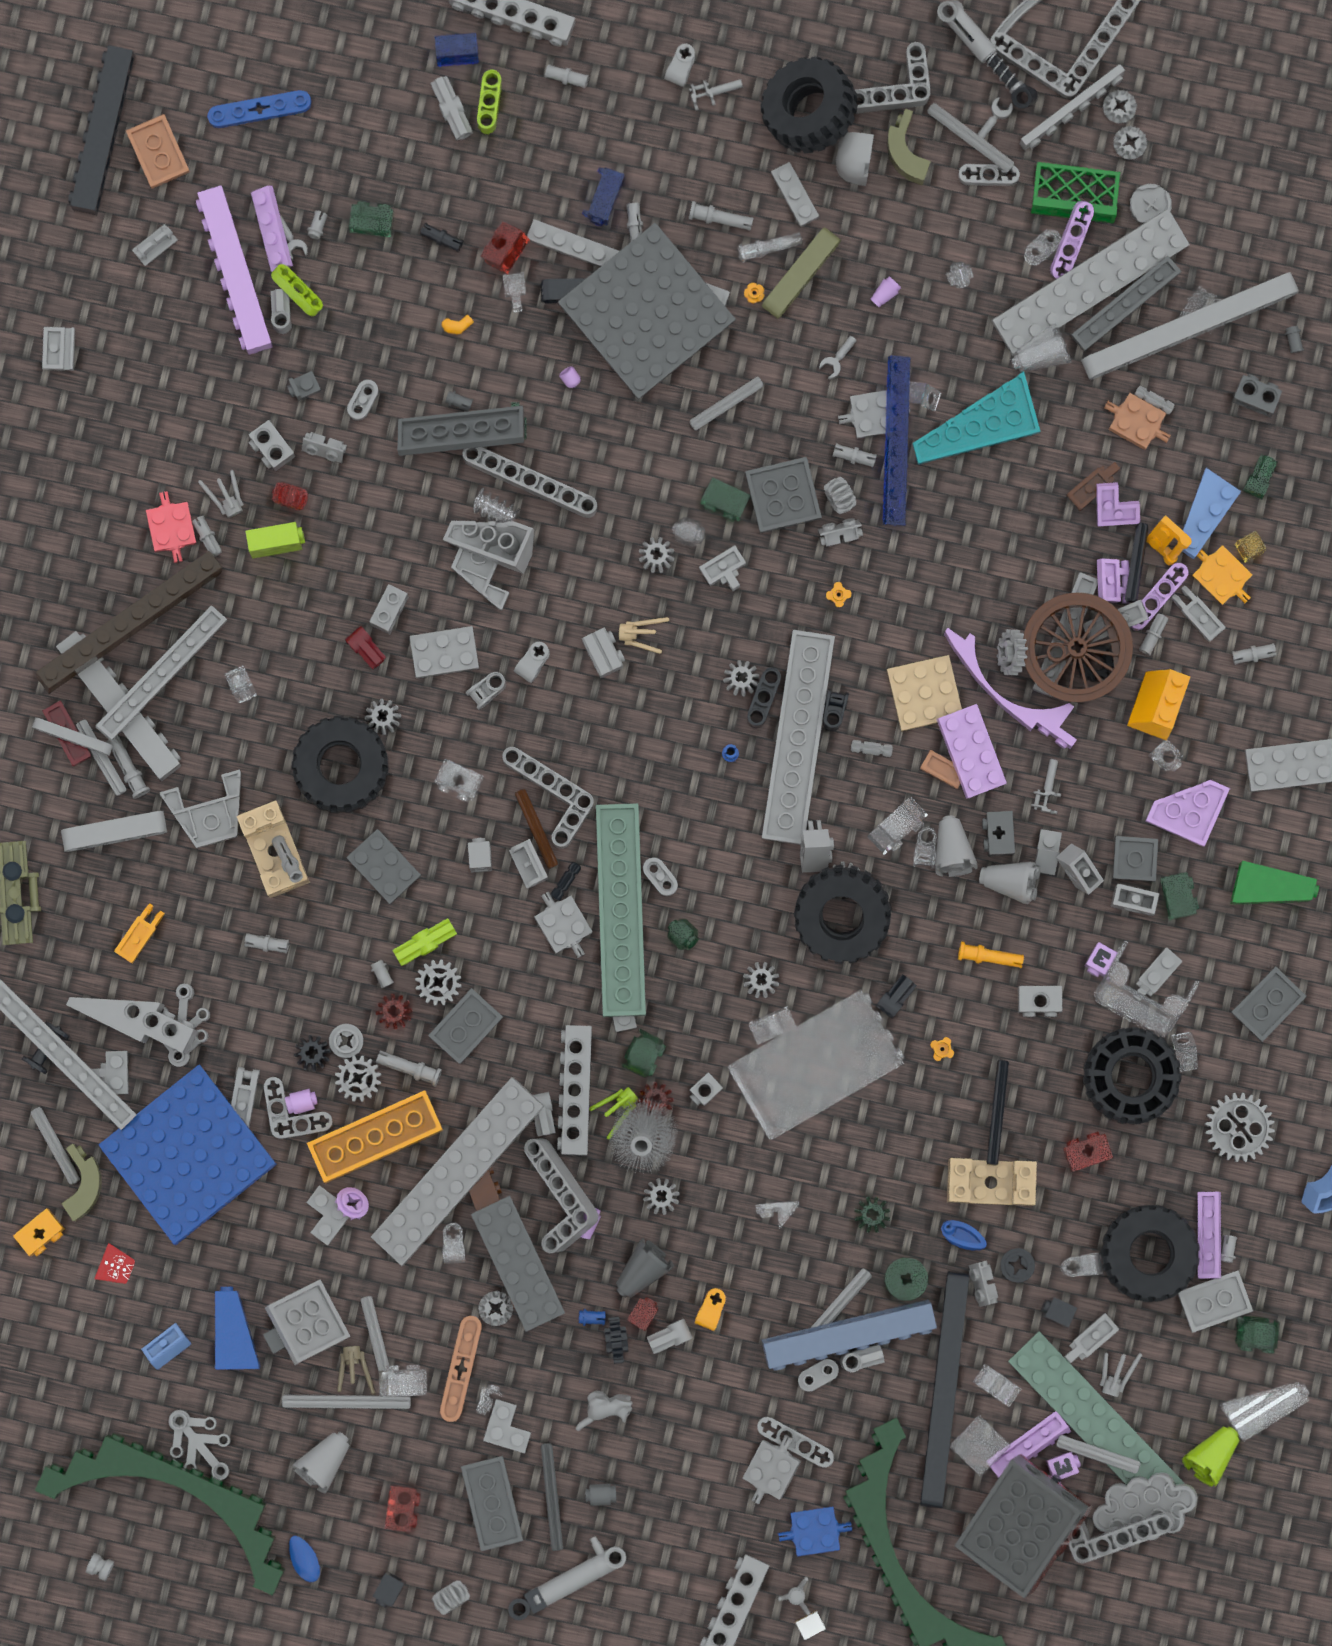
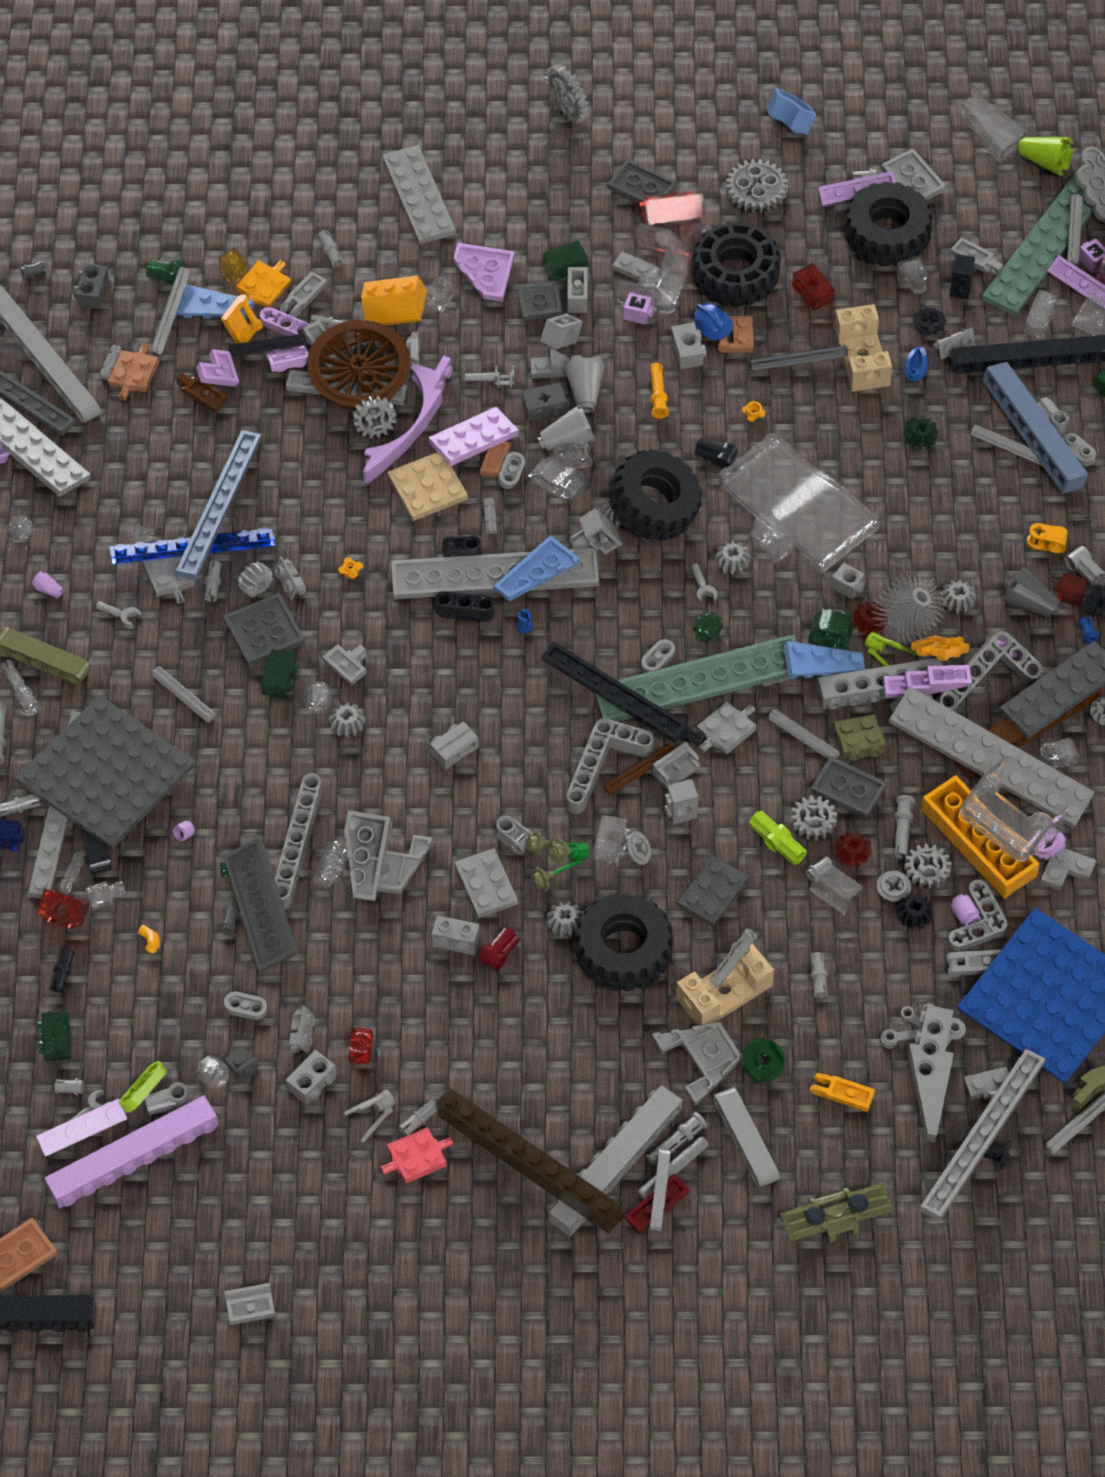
camera: 100 degrees left, 25 degrees down
light grey plate [96,605,227,742] -> none
light grey hinge [132,224,178,266] -> none
clear bracket [225,665,257,703] -> none
lime brick [246,522,305,559] -> none
light grey piece [514,642,550,683] -> none
tan plant [619,617,669,654] -> none
light grey gear [723,660,759,697] -> none
light orange plate [744,283,764,303] -> none
clear slope [755,1201,799,1229] -> none
clear green brick [884,1257,928,1301] -> none
teal wing [912,372,1041,465] -> none
clear cone [1011,323,1072,372] -> none
light grey plant [1100,1353,1142,1397] -> none
green slope [1230,860,1319,905] -> none
clear green brick [1235,1316,1280,1354] -> none
none -> clear axle [59,853,84,893]
none -> light grey axle [151,267,190,355]
none -> sand blue plate [176,430,261,580]
none -> clear head [196,1055,229,1088]
none -> light grey hinge [406,331,421,369]
none -> medium blue wing [494,535,580,602]
none -> light grey plate [498,452,525,489]
none -> olive plant [527,831,590,892]
none -> black plate [541,642,688,743]
none -> light grey gear [624,831,651,865]
none -> clear red brick [638,190,706,225]
none -> light grey piece [691,564,717,606]
none -> blue piece [694,303,733,340]
none -> nougat plate [718,316,754,353]
none -> dark green plate [740,1038,785,1083]
none -> light grey axle [769,709,840,759]
none -> medium blue wing [784,641,865,679]
none -> clear panel [810,864,862,914]
none -> olive plate [833,714,885,761]
none -> lavender slope [883,665,972,698]
none -> light orange plate [911,635,970,661]
none -> clear windscreen [960,759,1069,861]

